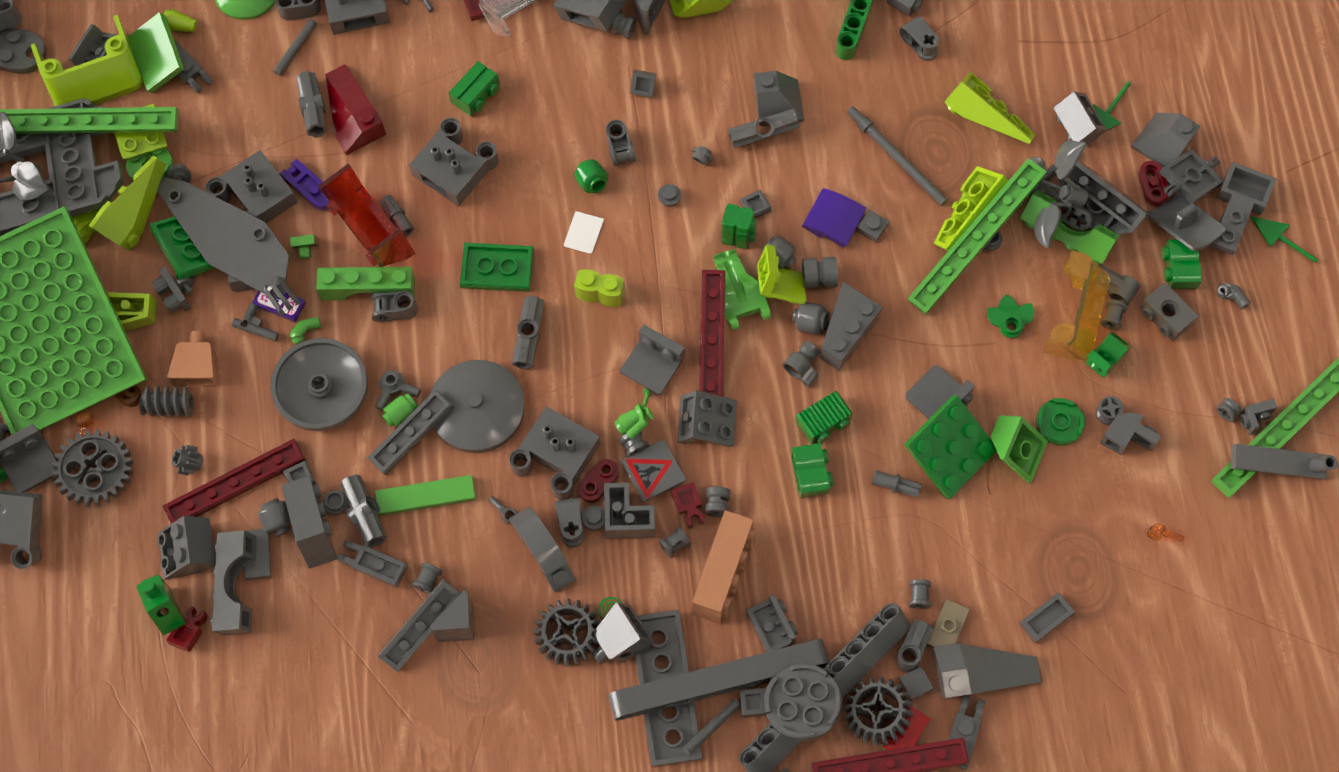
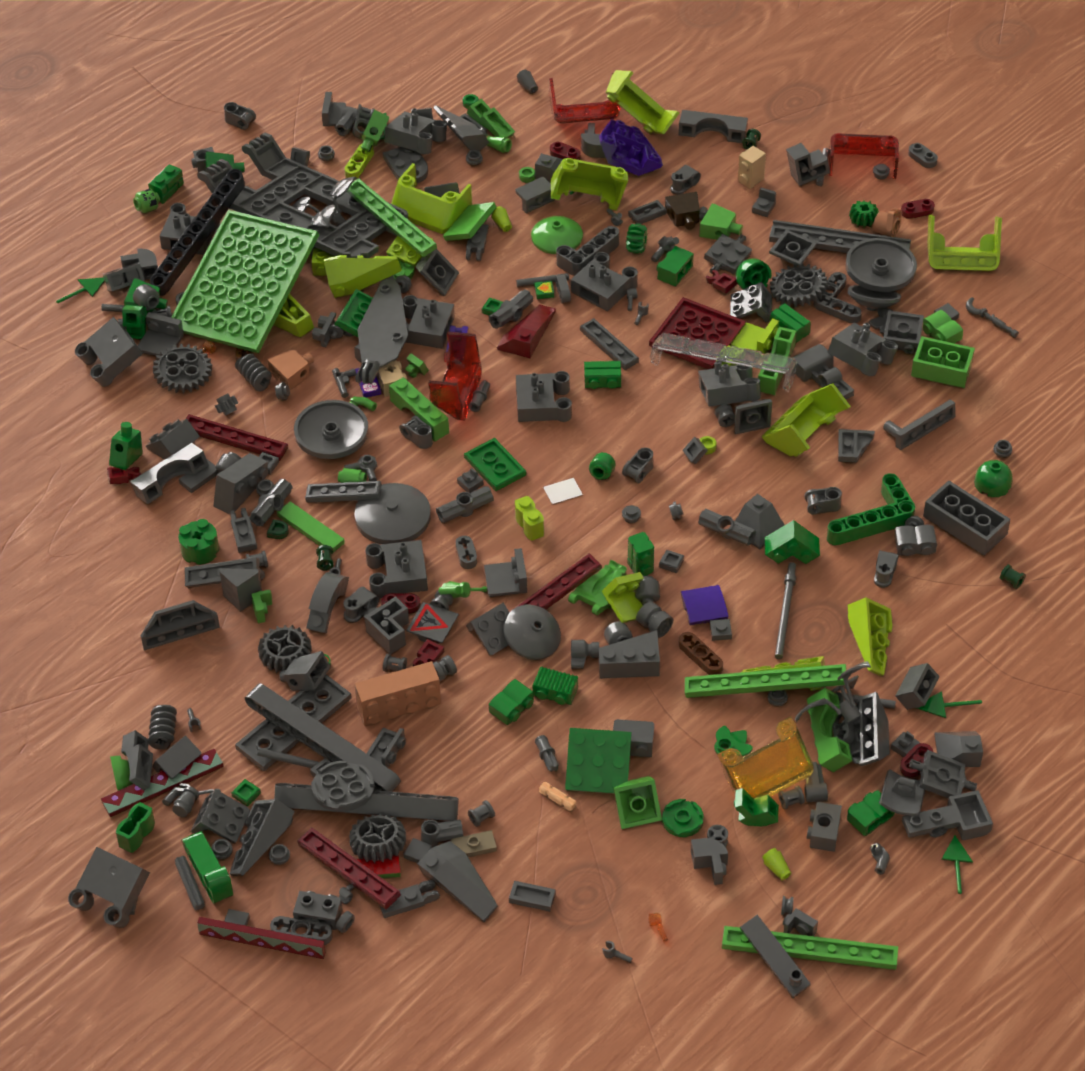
camera: 50 degrees right, 20 degrees down
none -> dark grey wedge [140,600,220,650]
none -> green brick [178,519,219,565]
none -> bright green bracket [251,590,272,623]
none -> dark green tile [267,519,289,540]
none -> dark grey plate [275,382,290,400]
none -> dark green bush [316,545,334,571]
none -> tan brick [376,360,407,397]
none -> dark grey slope [416,249,459,296]
none -> dark grey beam [456,536,477,569]
none -> dark grey tile [457,468,484,493]
none -> green tile [482,297,503,316]
none -> dark grey dish [503,605,561,660]
none -> tile [534,281,554,299]
none -> light nougat axle [539,782,576,811]
none -> dark grey beam [555,274,571,303]
none -> dark grey tile [580,318,639,370]
none -> dark grey hand [602,941,632,963]
none -> reddish brown beam [679,632,723,675]
none -> lime tile [699,436,717,454]
none -> lime cone [762,848,792,881]
none -> green brick [765,520,820,564]
none -> dark grey piece [804,487,842,514]
none -> dark grey tile [891,731,920,757]

